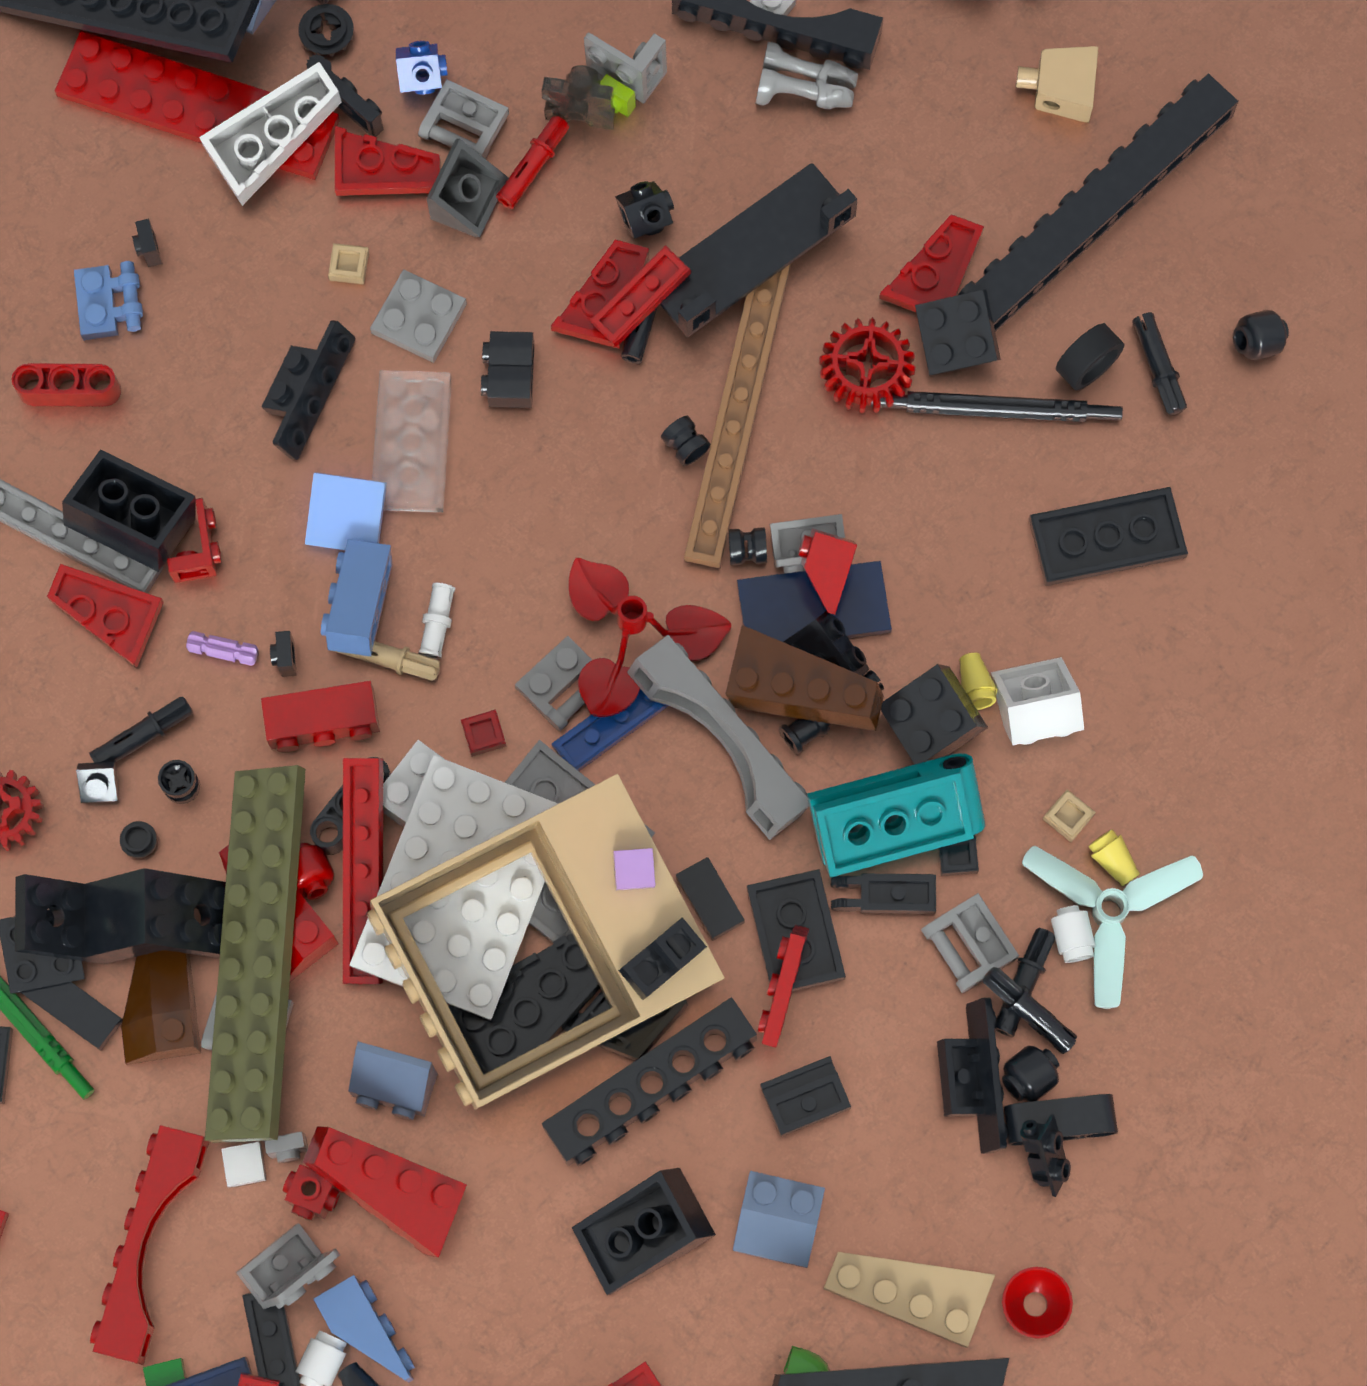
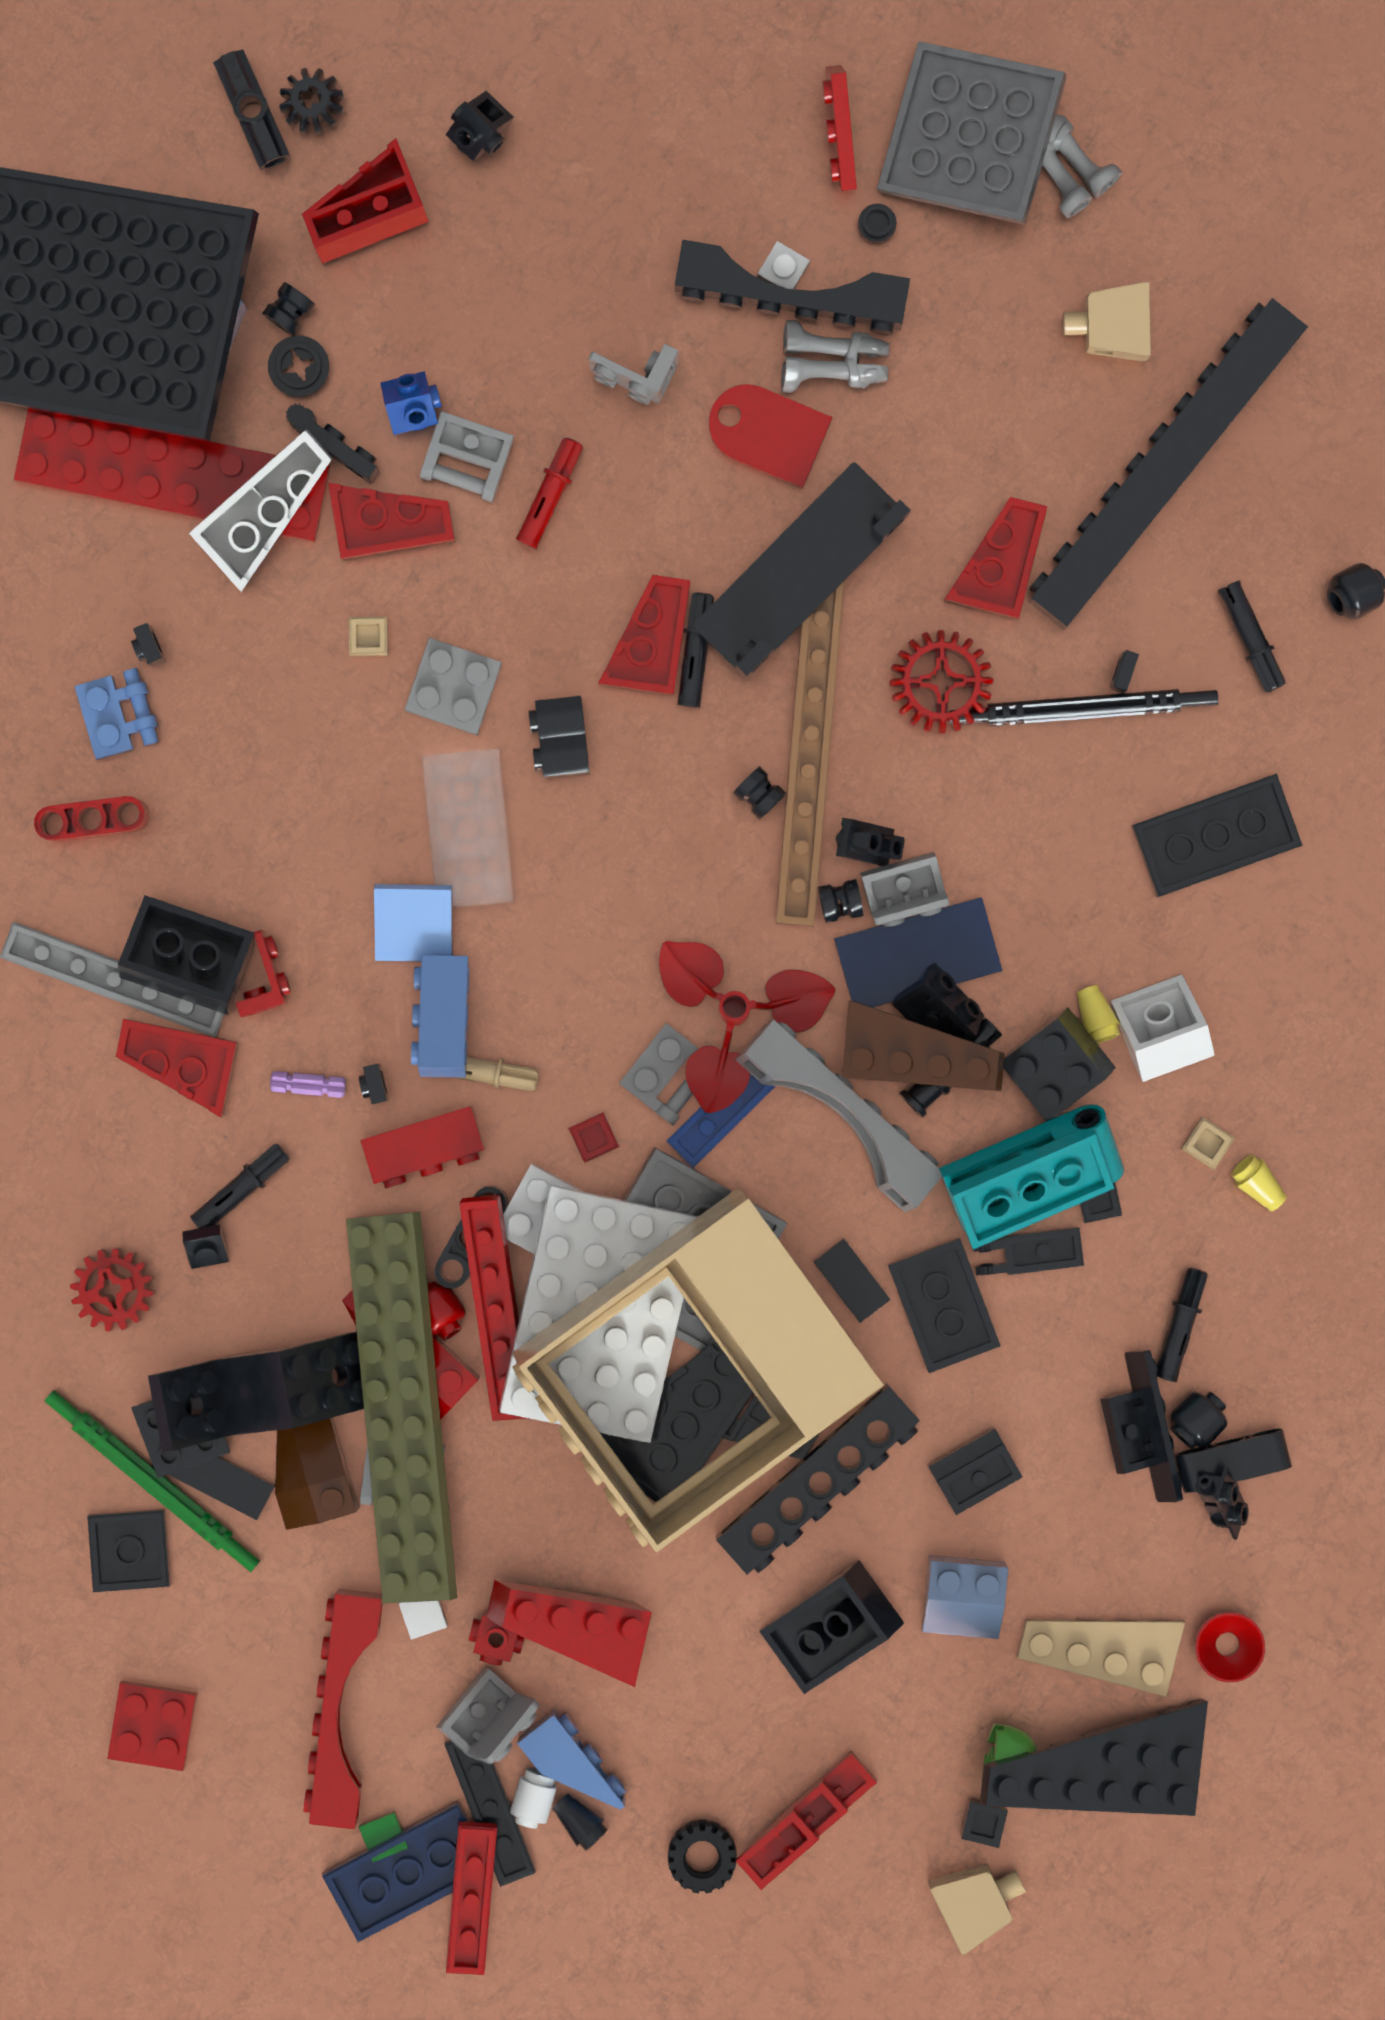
camera: 10 degrees left, 15 degrees up
black plate [120,821,157,859] -> none
black wheel [158,760,200,804] -> none
black bracket [261,320,356,460] -> none
light grey plate [264,1131,308,1163] -> none
sand blue slope [348,1041,438,1120] -> none
white pin [418,583,455,659] -> none
dark grey slope [427,138,509,237] -> none
clear smoke plant [541,65,616,130] -> none
red tile [589,245,692,347] -> none
lime plate [598,74,636,117] -> none
lavender tile [613,848,655,891] -> none
black brick [615,181,674,239] -> none
black slope [618,917,707,1000] -> none
red wing [757,925,810,1048] -> none
red slope [798,528,857,615] -> none
black plate [915,289,1001,375] -> none
light grey plate [921,893,1019,993] -> none
black axle [983,967,1077,1054] -> none
light aqua piece [1022,846,1203,1009] -> none
white brick [1051,905,1096,963] -> none
black tyre [1056,323,1125,390] -> none
none -> red tile [709,384,833,489]
none -> black hips [836,818,905,866]
none -> black tile [1110,650,1139,694]

